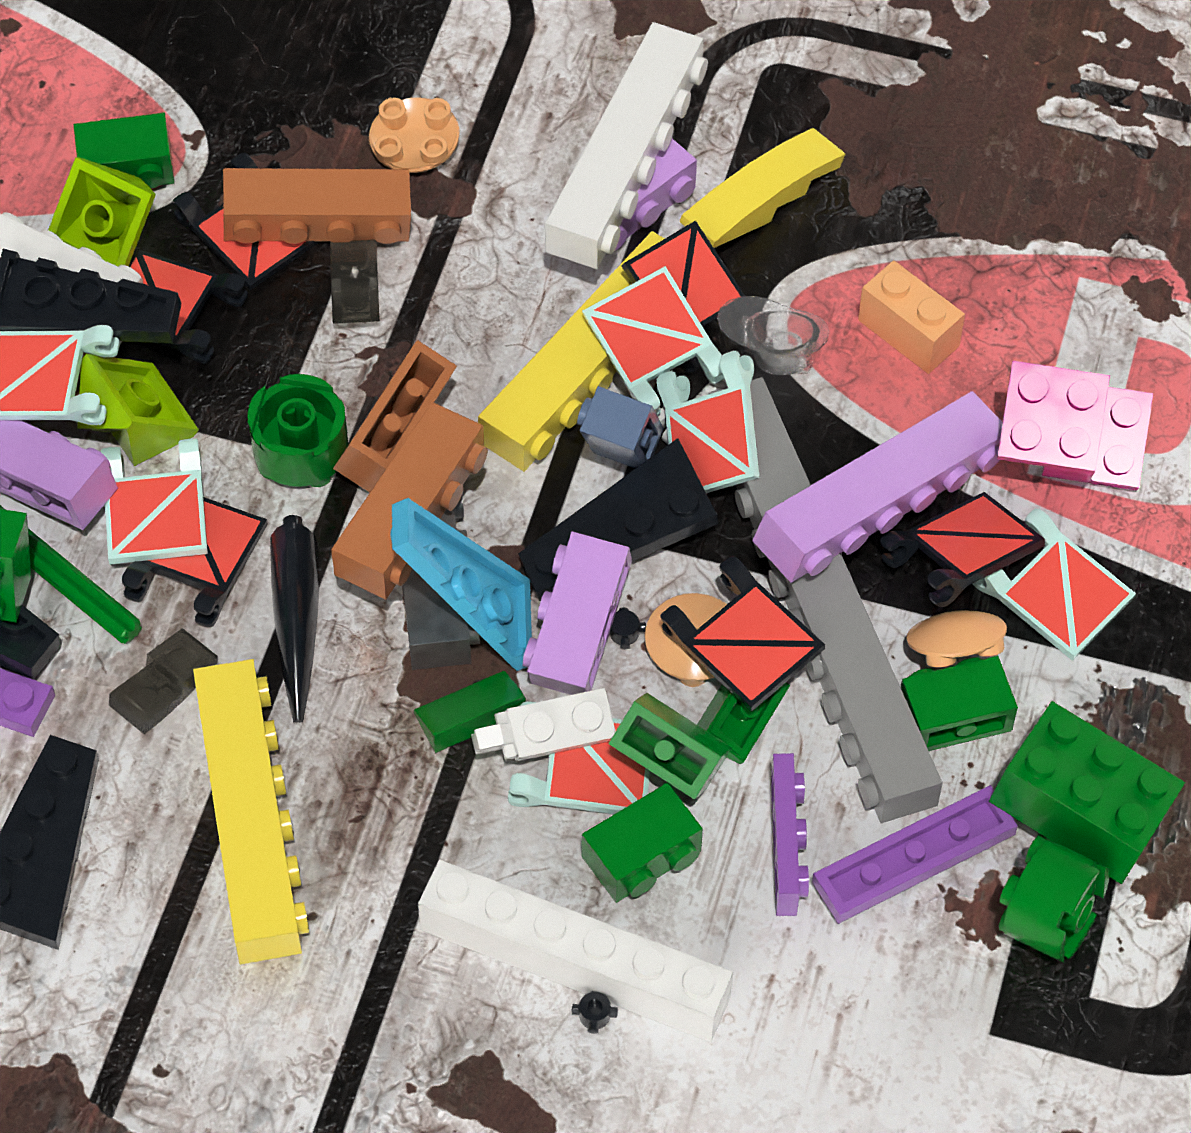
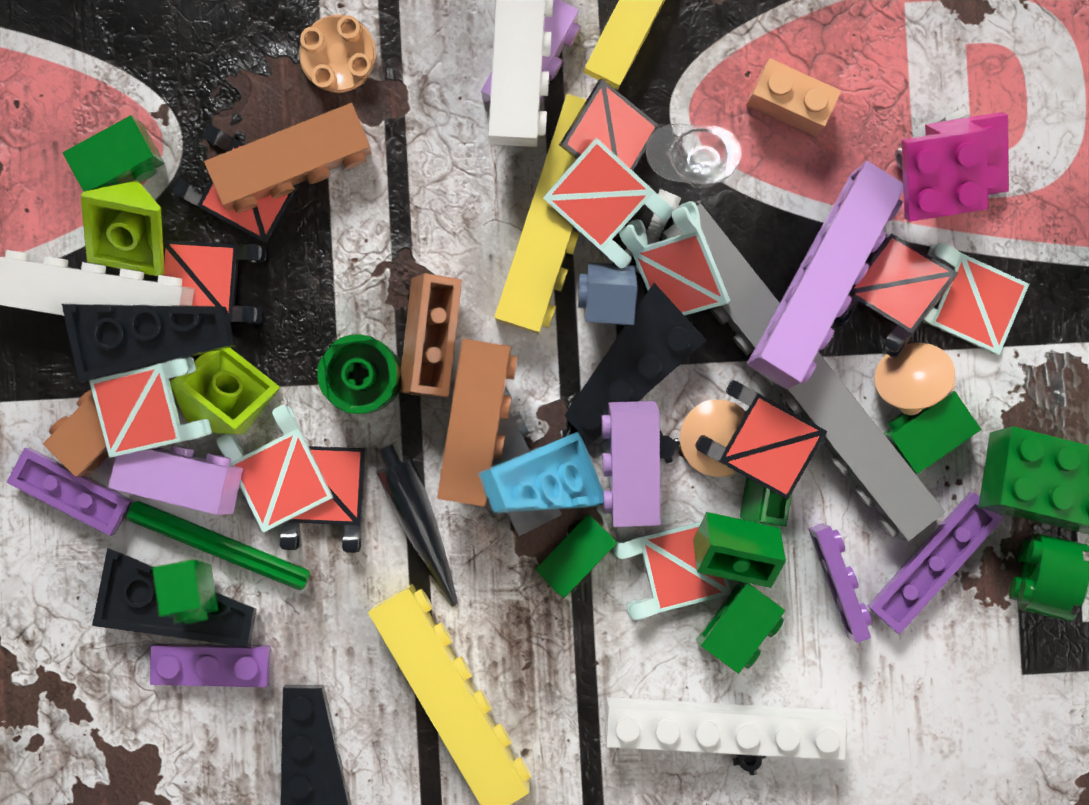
camera: 20 degrees left, 30 degrees up
clear smoke slope [109,628,218,734] -> none
clear smoke slope [330,240,380,324] -> none
white hinge [471,688,616,761] -> none

